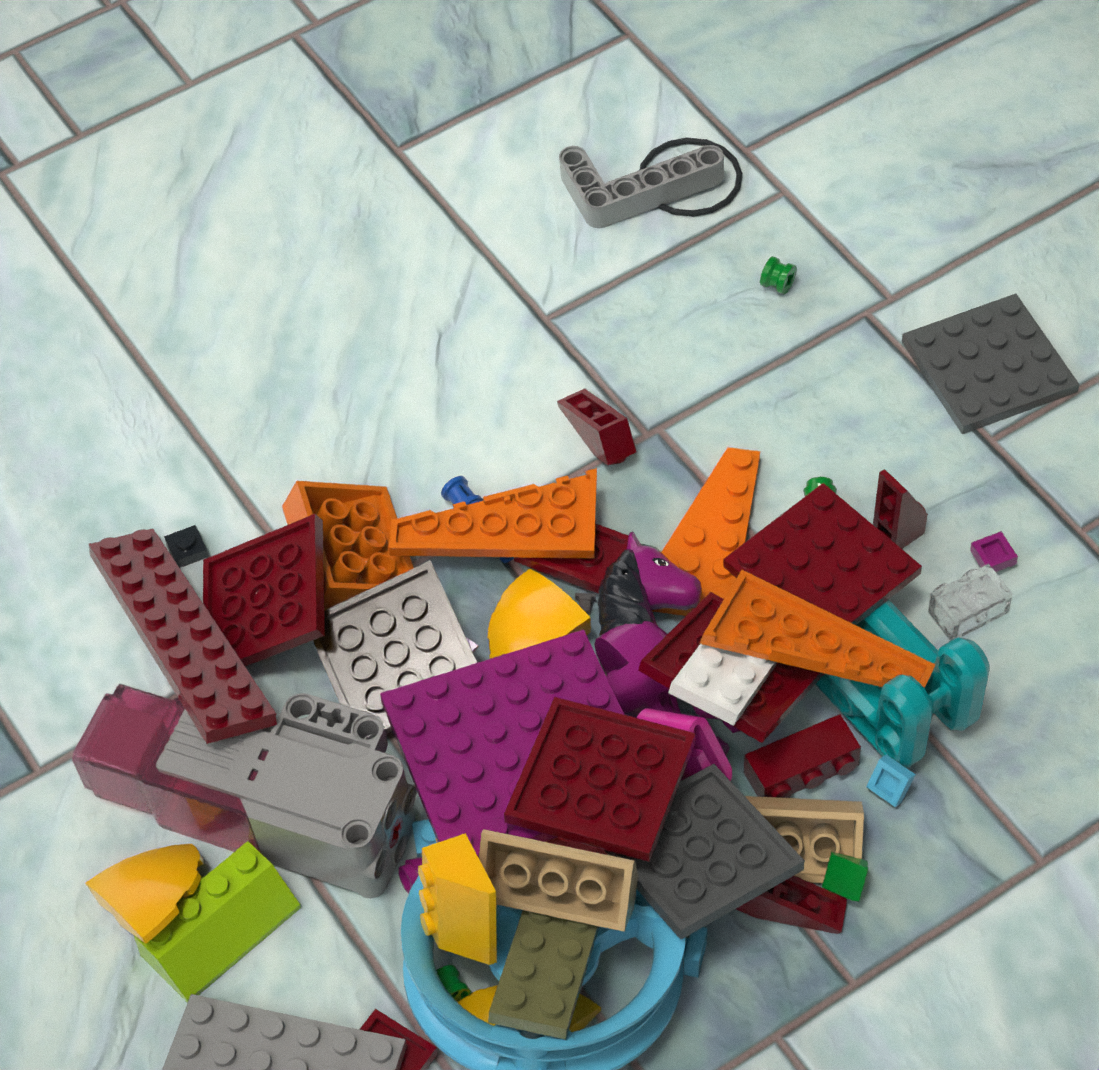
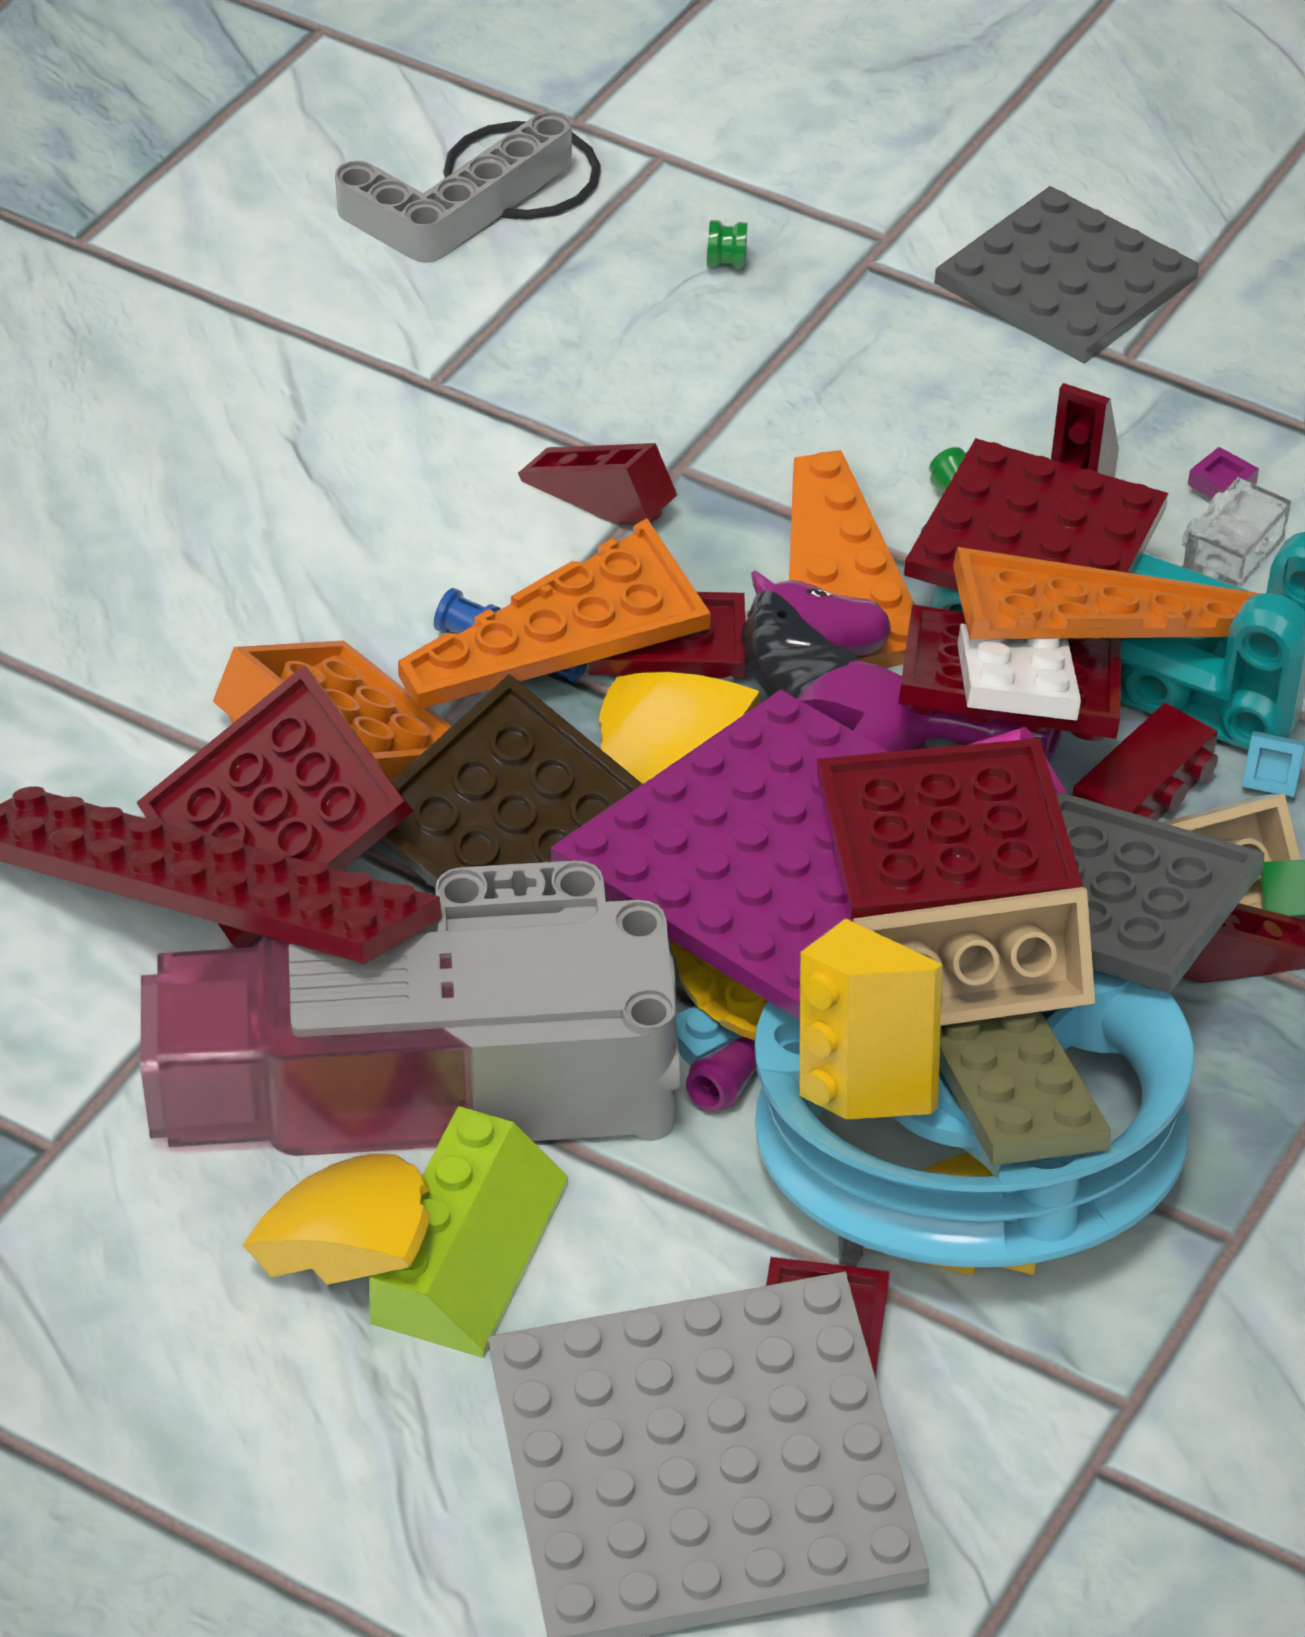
camera: 30 degrees left, 10 degrees down
black plate [164,525,209,568] -> none

